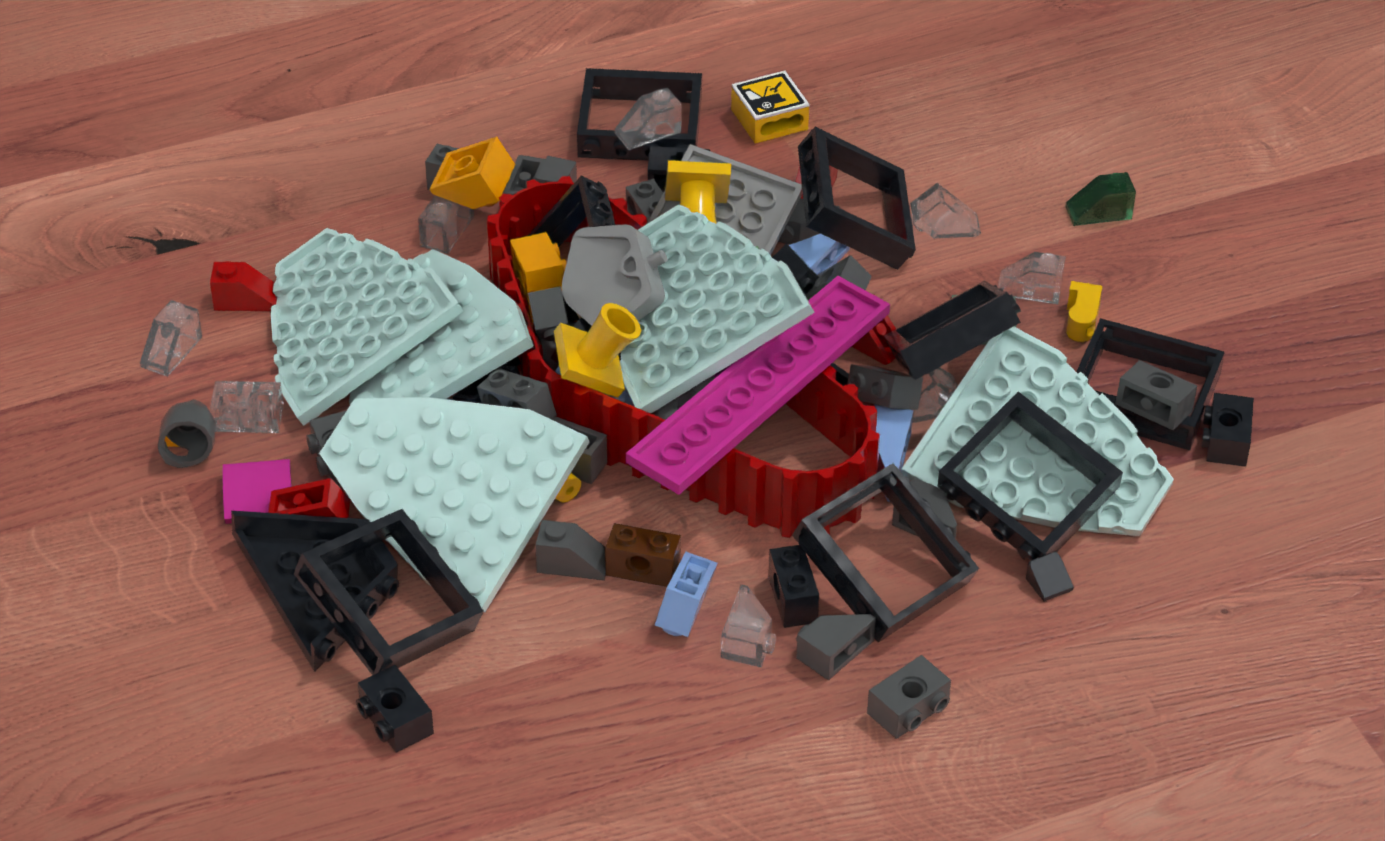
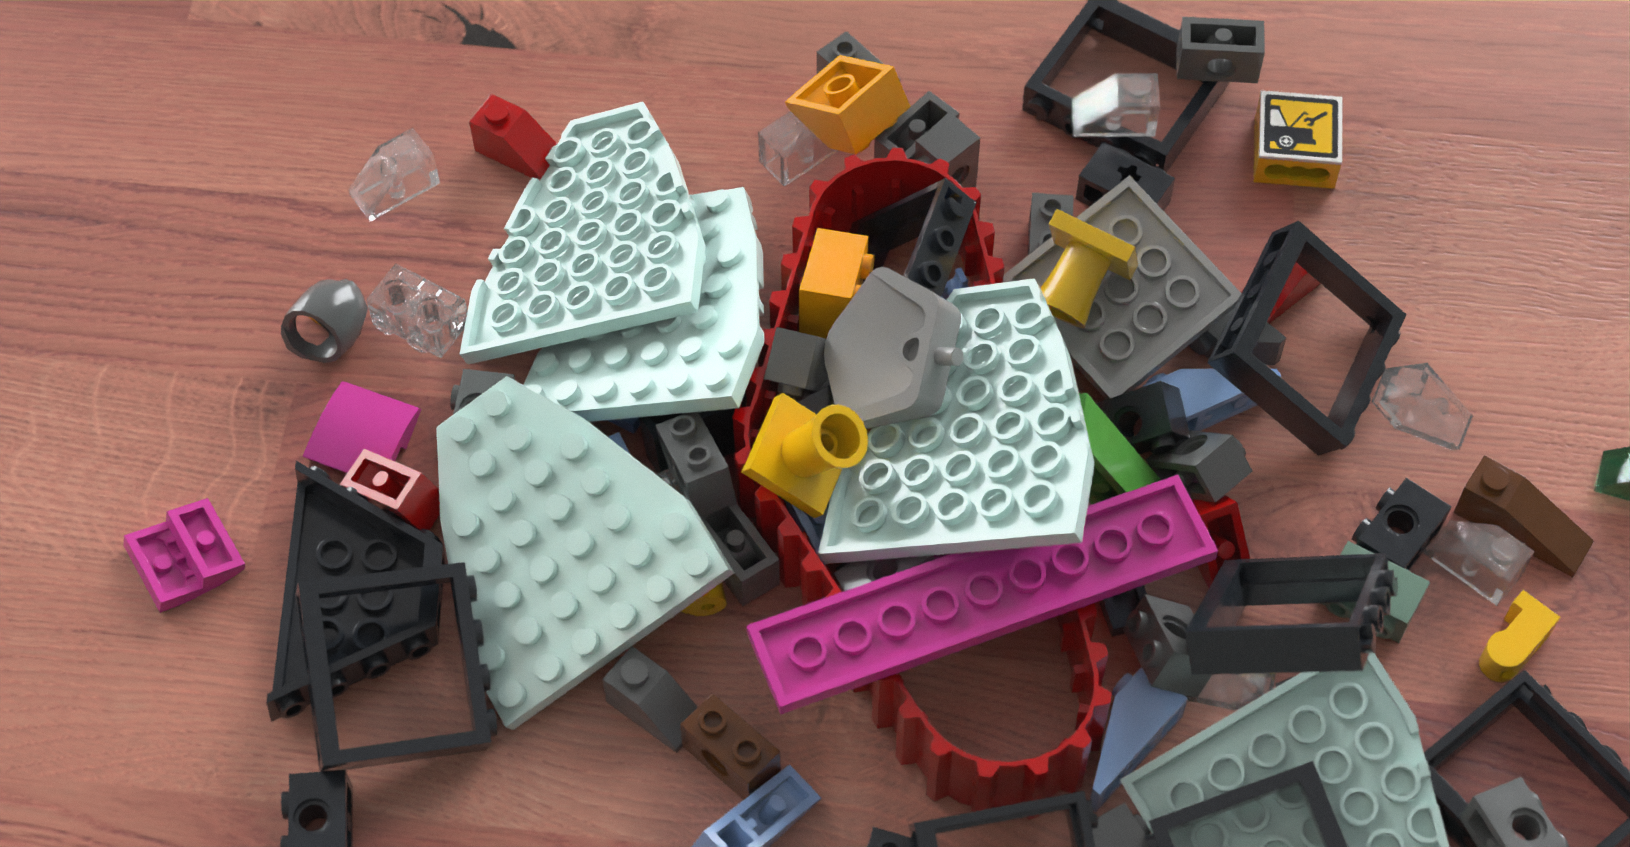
camera: 30 degrees right, 15 degrees up
none -> dark pink slope [123,498,245,613]
none -> dark grey brick [1177,16,1265,84]
none -> black brick [1351,478,1452,571]
none -> reddish brown slope [1453,455,1594,577]

